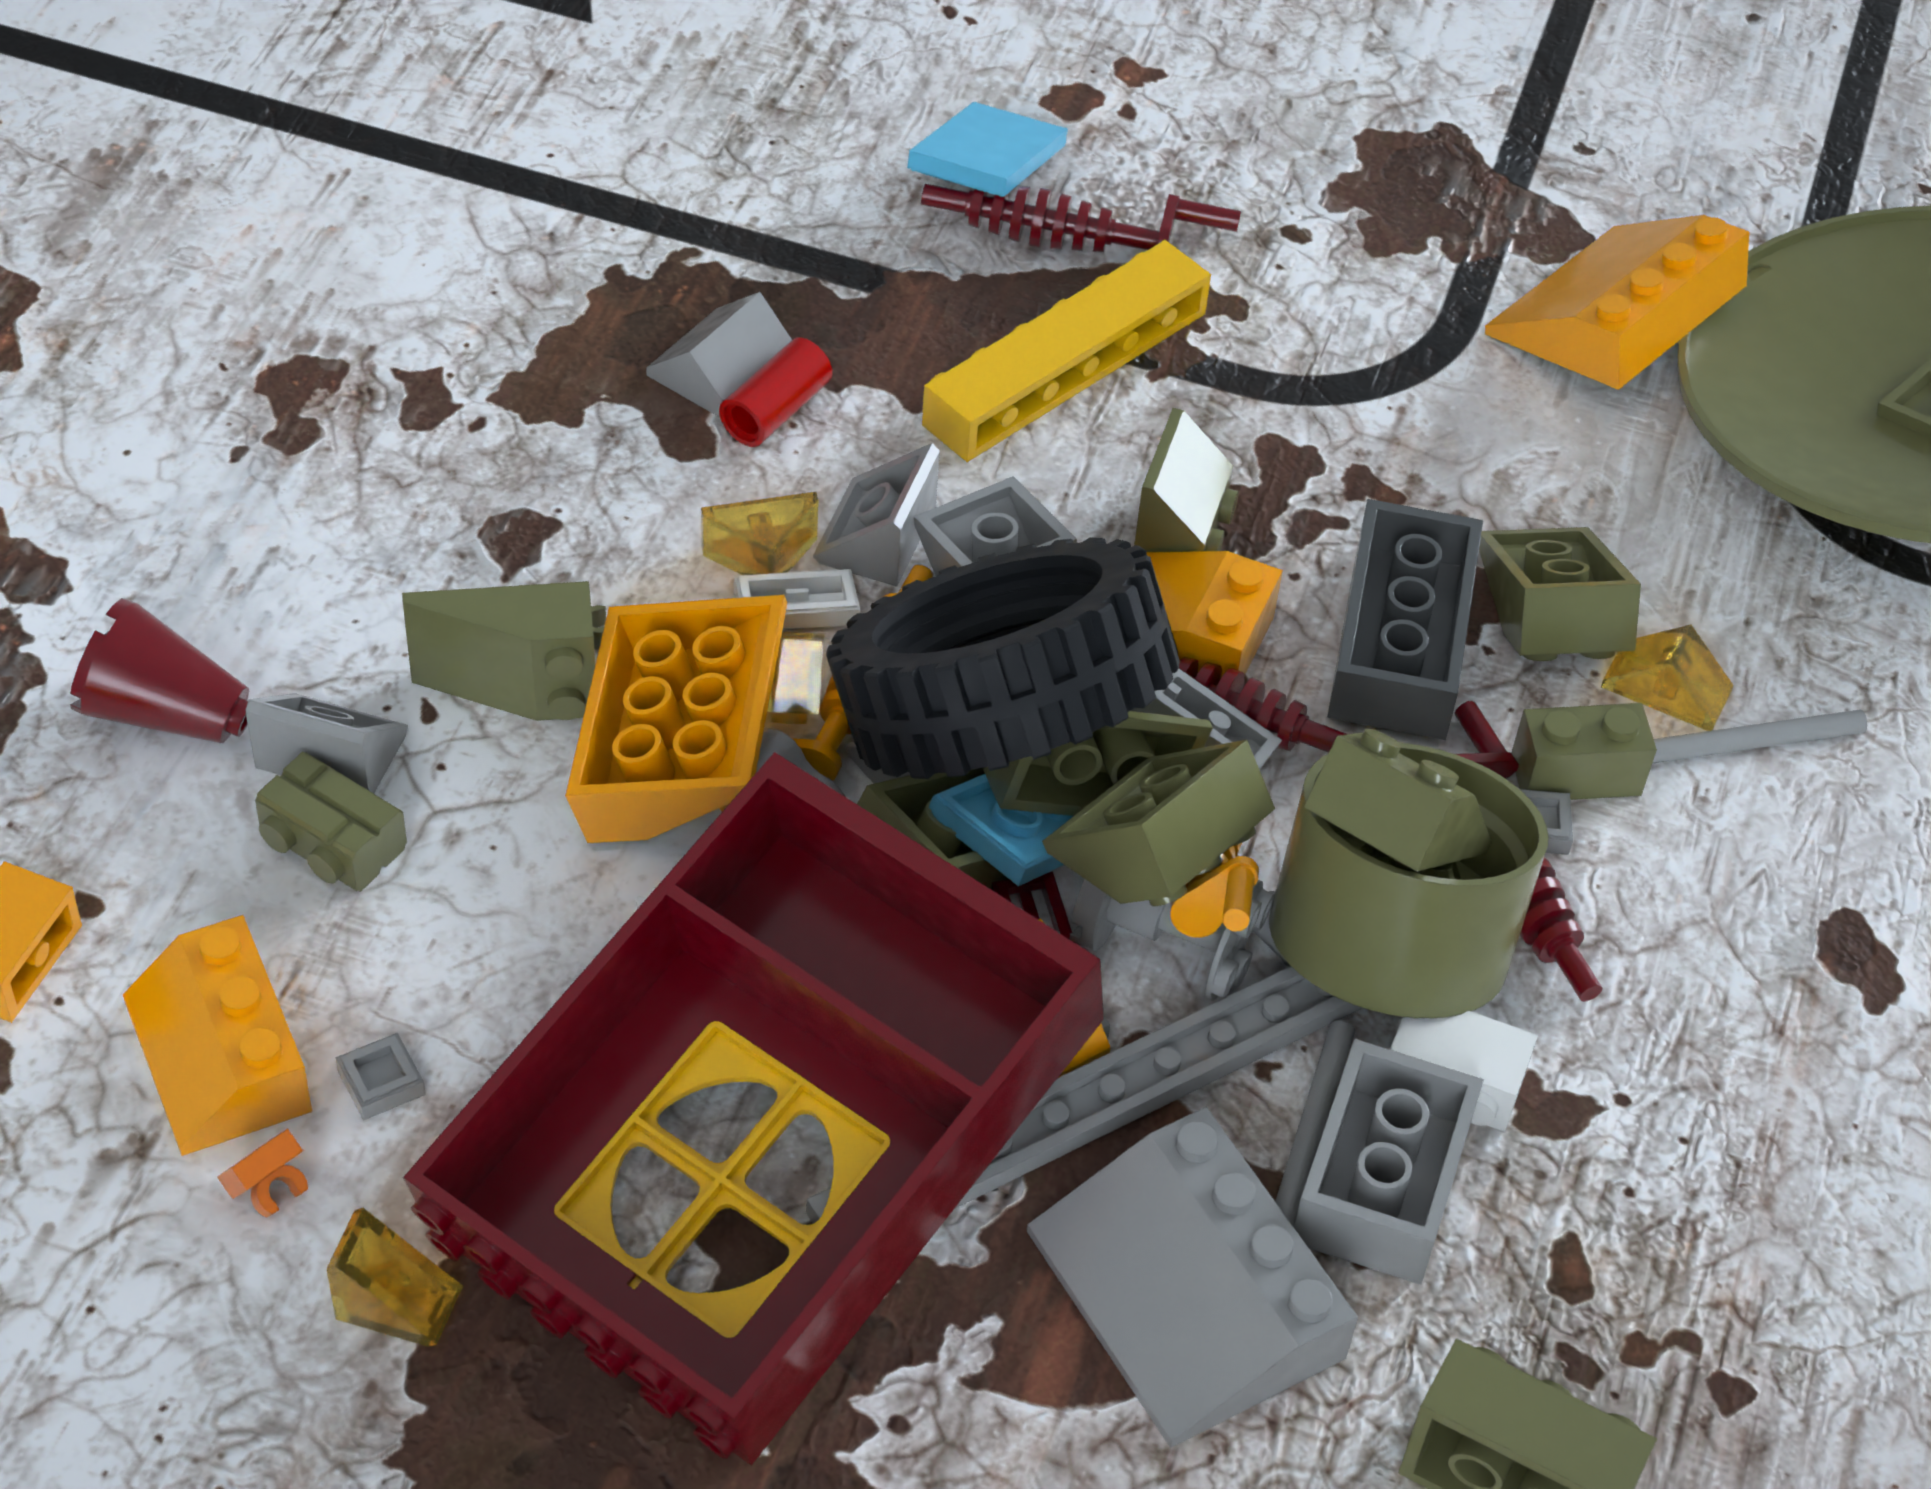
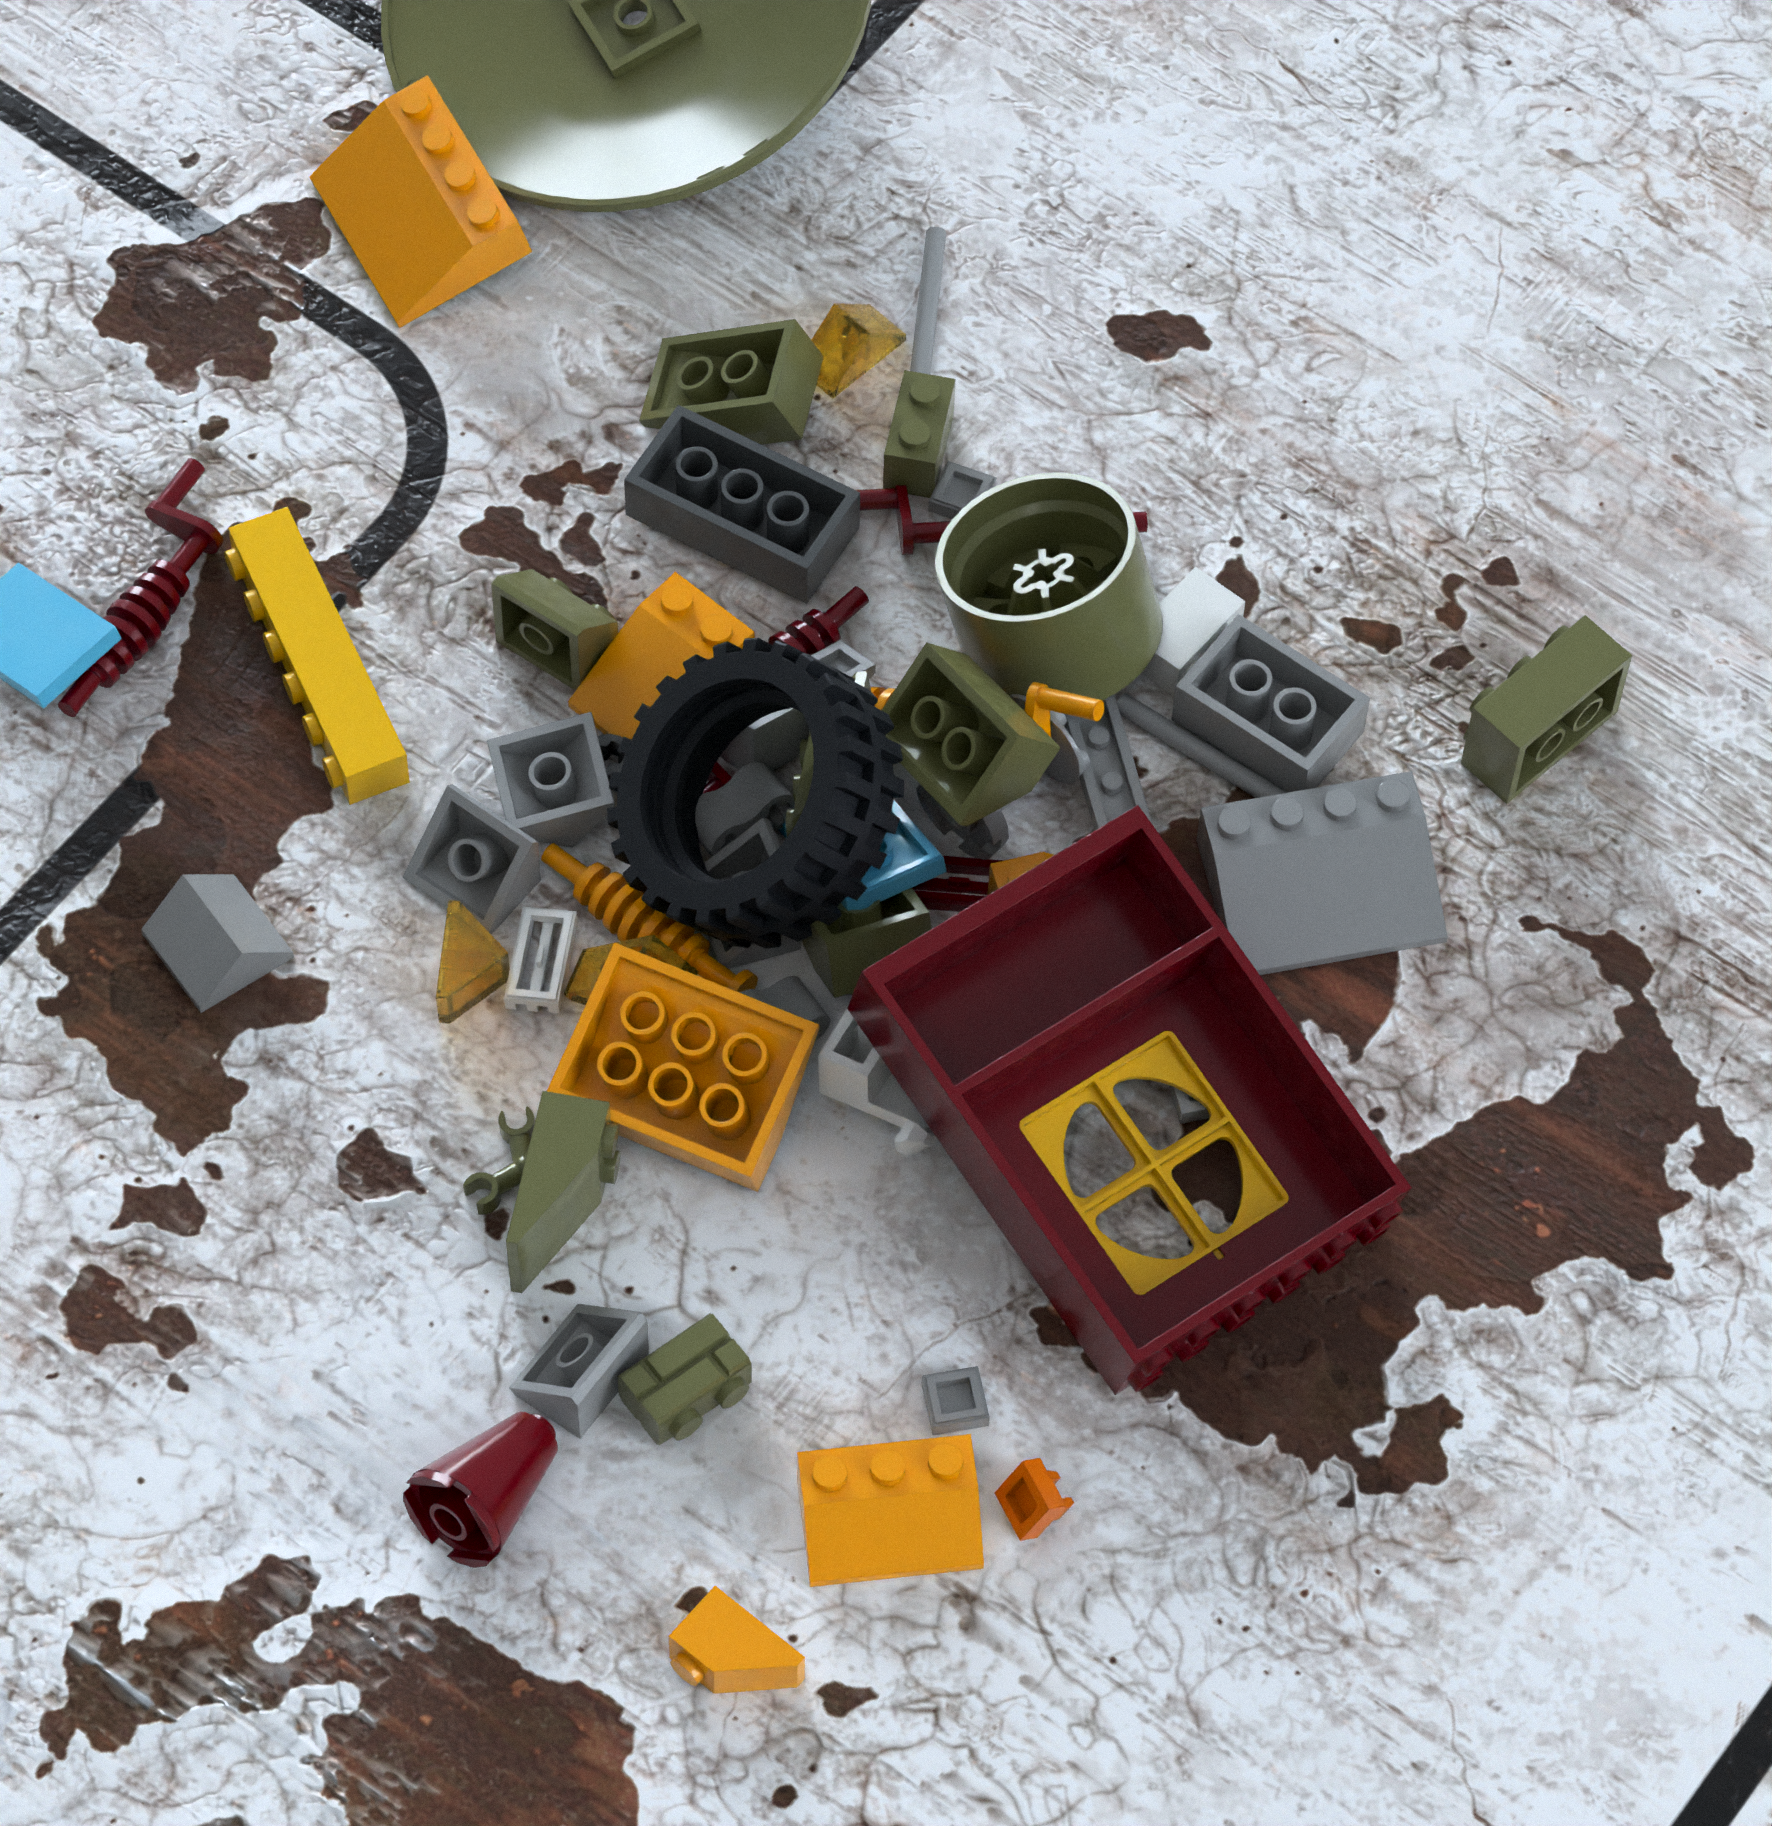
camera: 70 degrees left, 10 degrees up
clear yellow slope [326,1208,463,1347] -> none
red pin [719,338,833,447] -> none
olive slope [1304,728,1492,871] -> none

